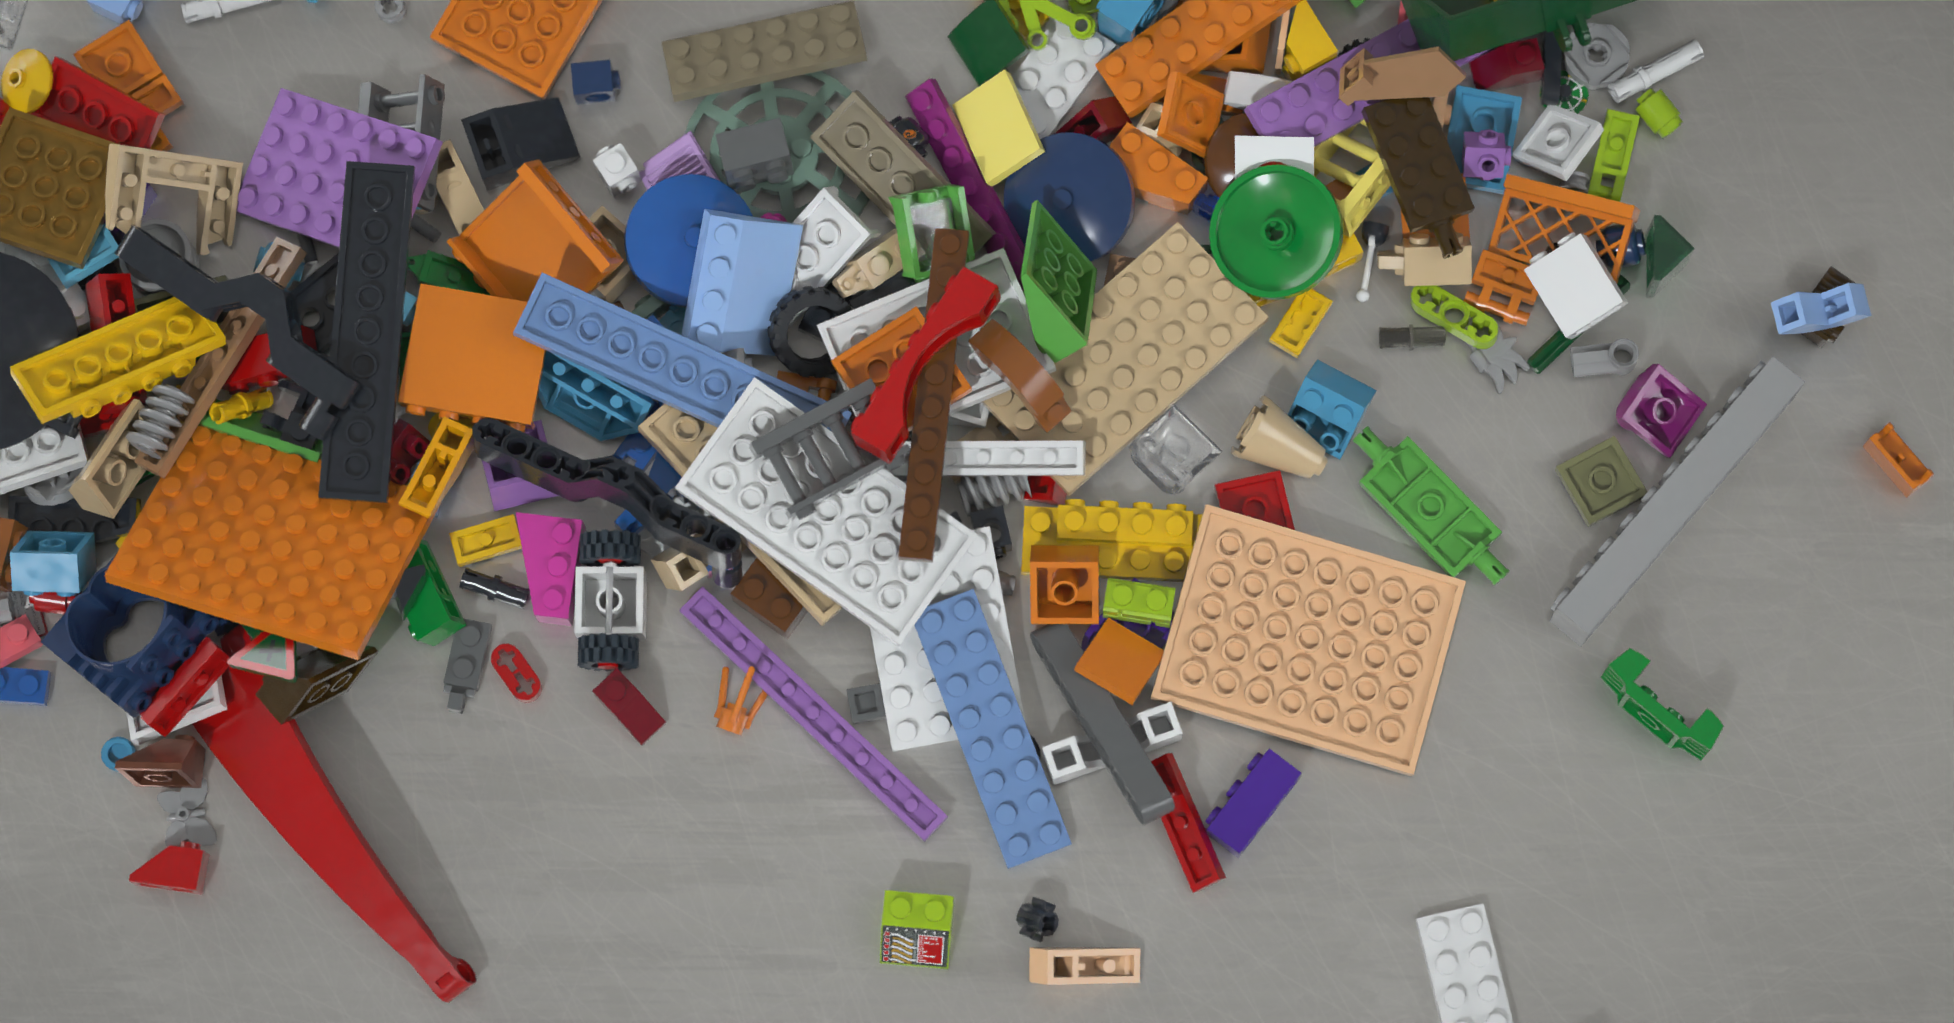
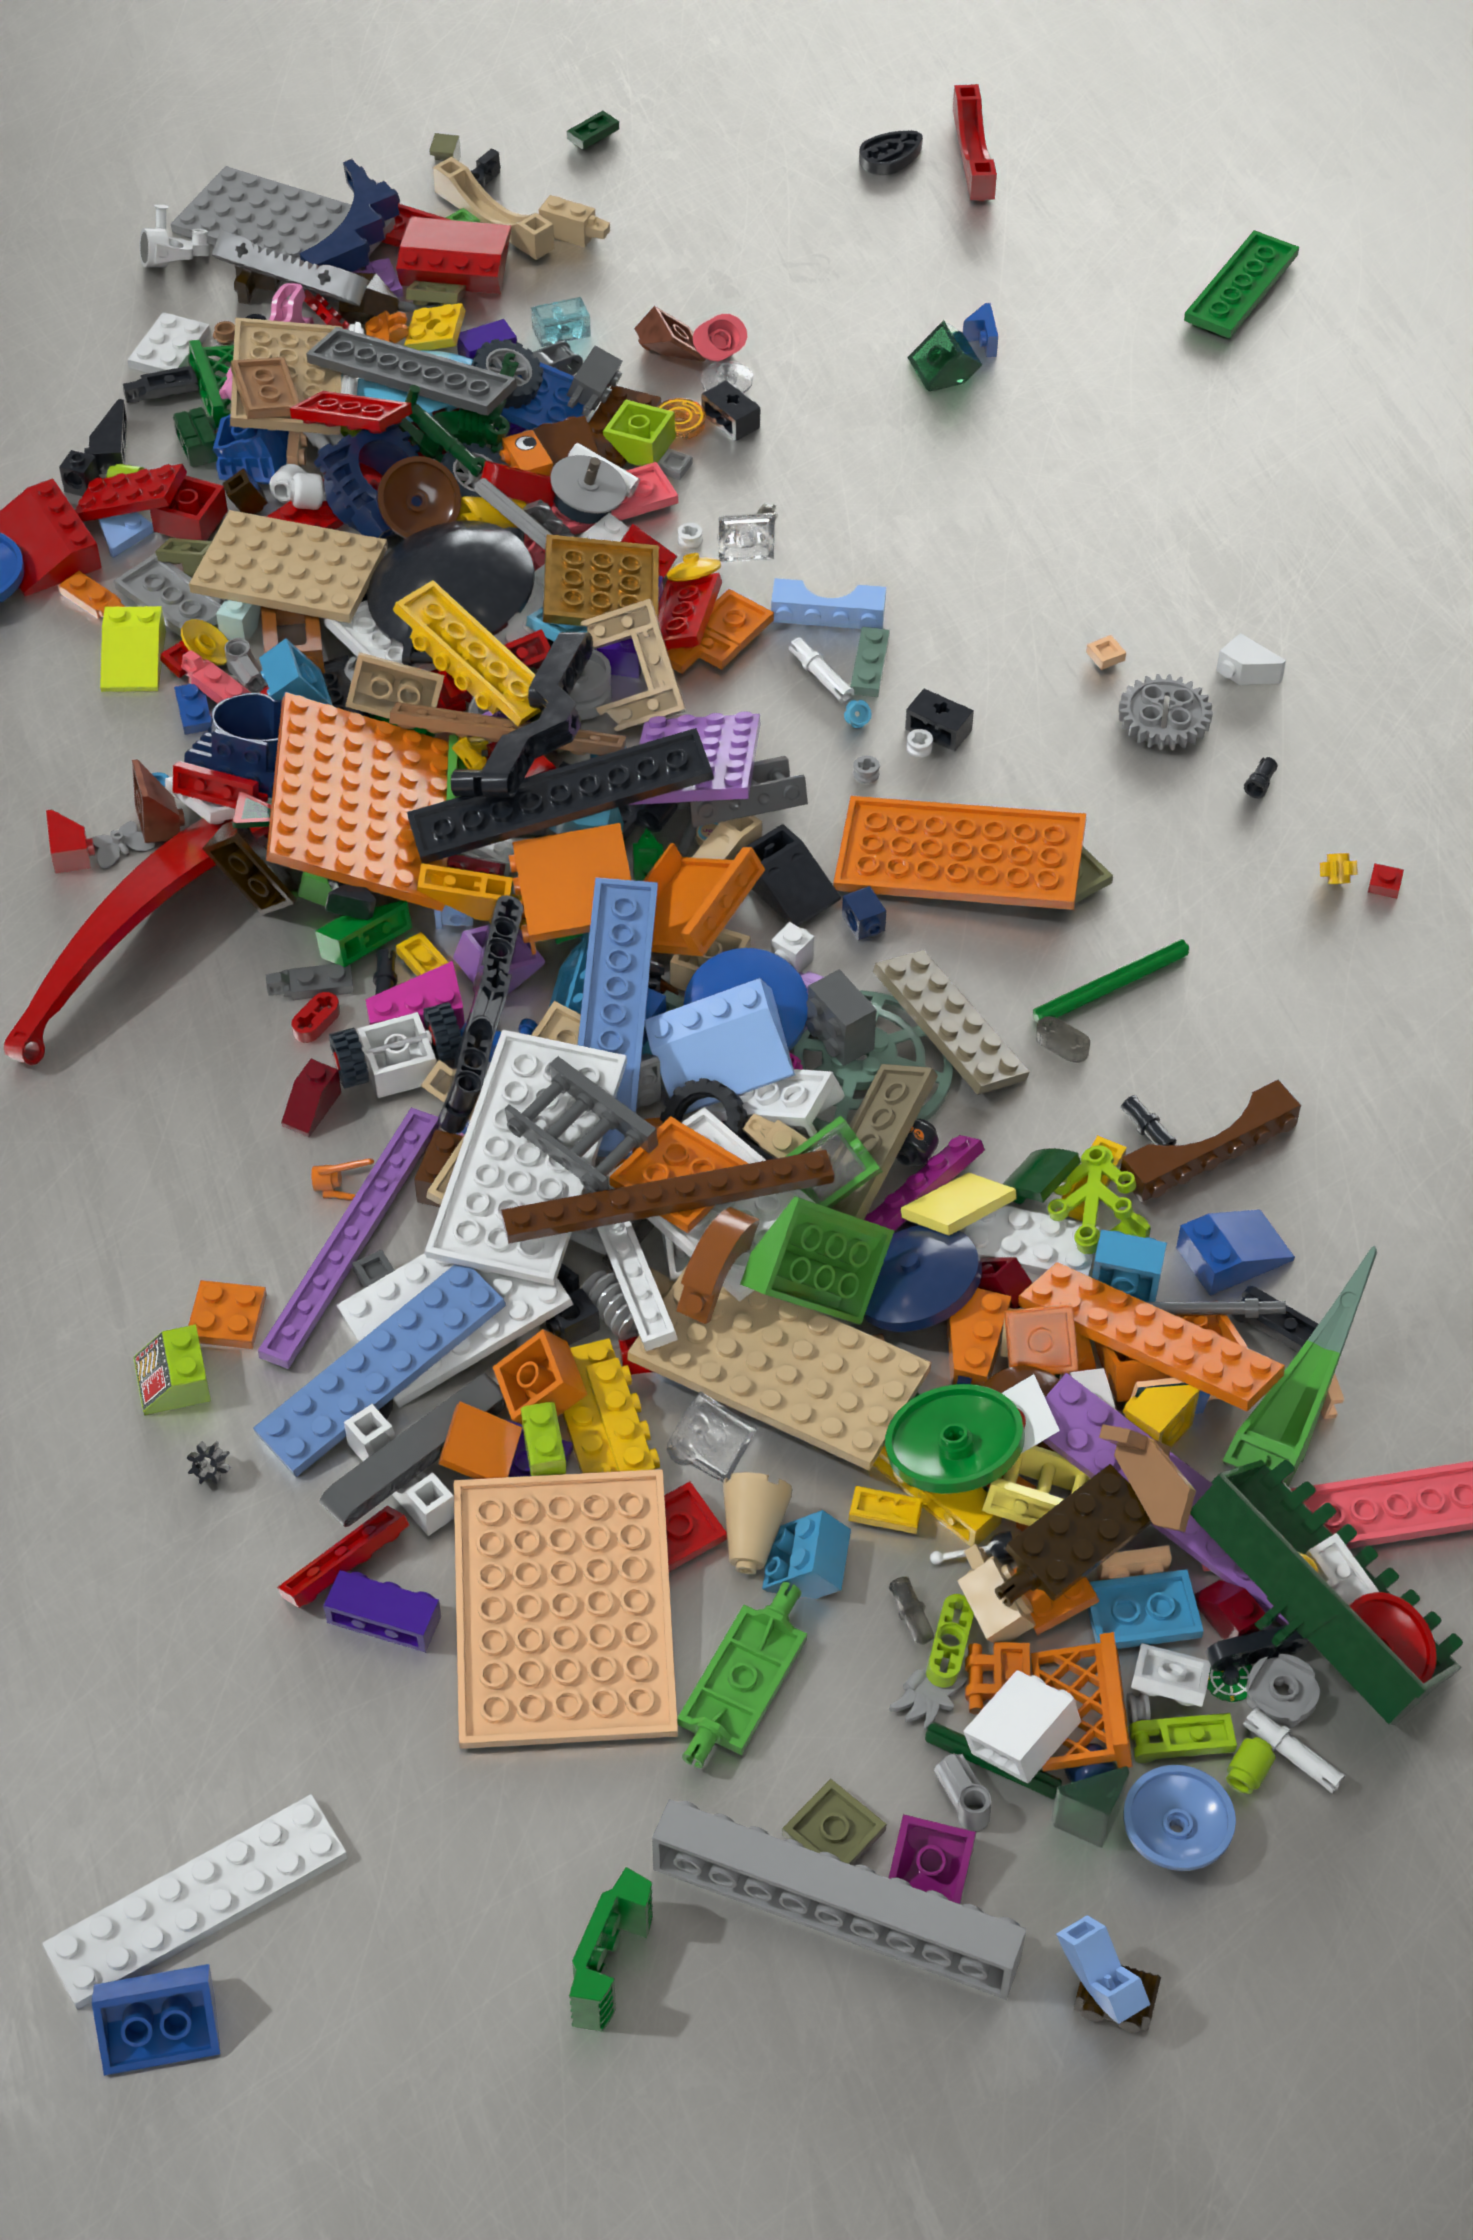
camera: 65 degrees right, 25 degrees down
light grey piece [126,384,195,460] -> none
red arch [851,266,1001,464] -> none
light nougat slope [1029,947,1140,985] -> none
medium lavender brick [1462,130,1511,180] -> none
orange hinge [1863,422,1934,498] -> none
none -> orange plate [188,1280,267,1349]
none -> medium blue dish [1123,1765,1236,1871]

